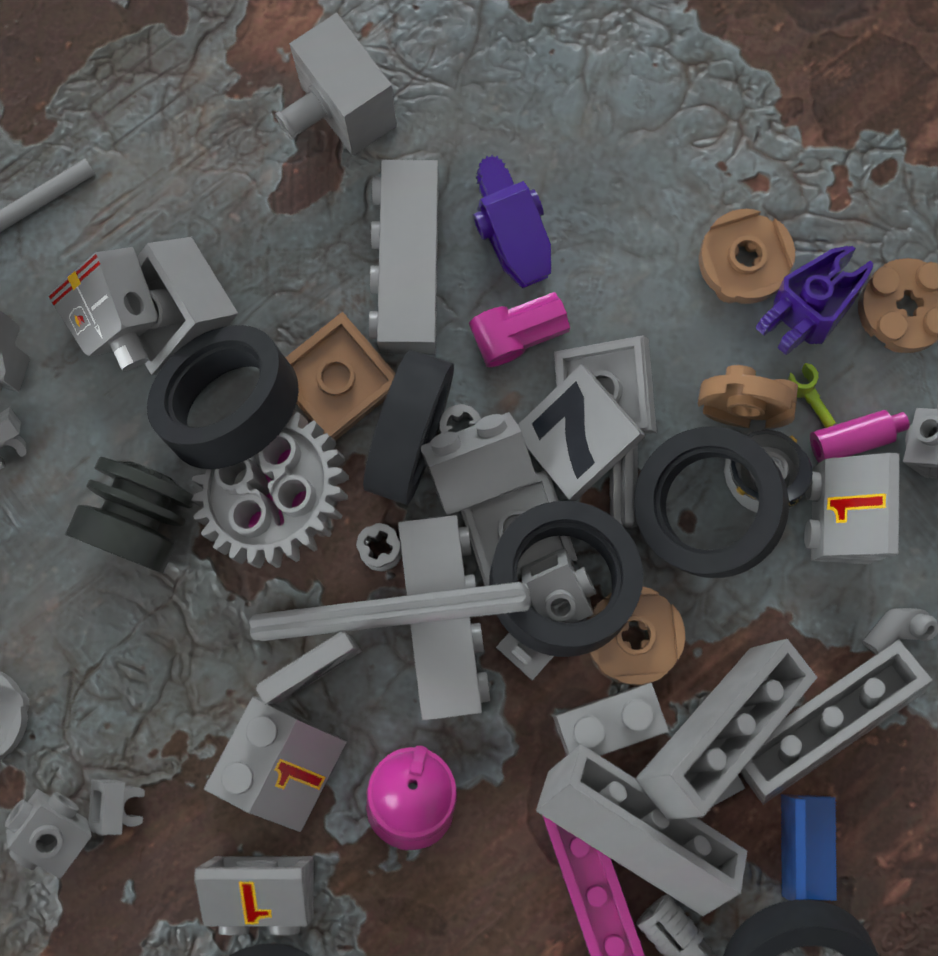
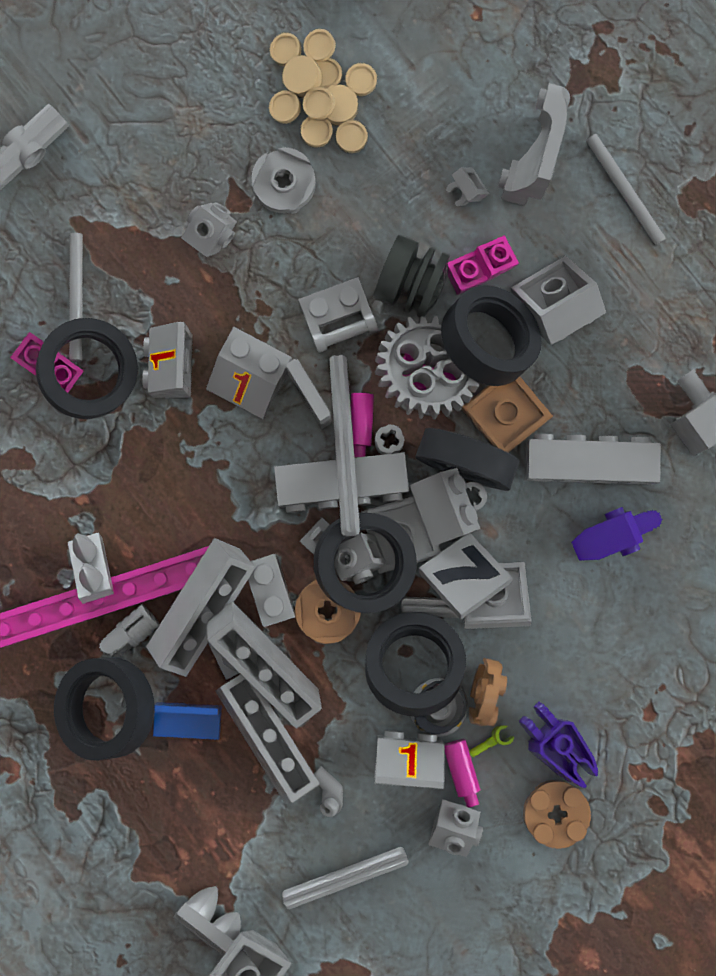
camera: 90 degrees right, 5 degrees up
light grey torso [48,247,158,371] -> none
light grey tile [88,779,145,835] -> none
dark pink helmet [366,745,457,850] -> none
dark pink piece [469,292,570,368] -> none
medium nougat plate [699,209,795,304] -> none
none -> light grey plate [298,277,378,353]
none -> dark pink cylinder [350,393,374,458]
none -> dark pink slope [448,235,519,295]

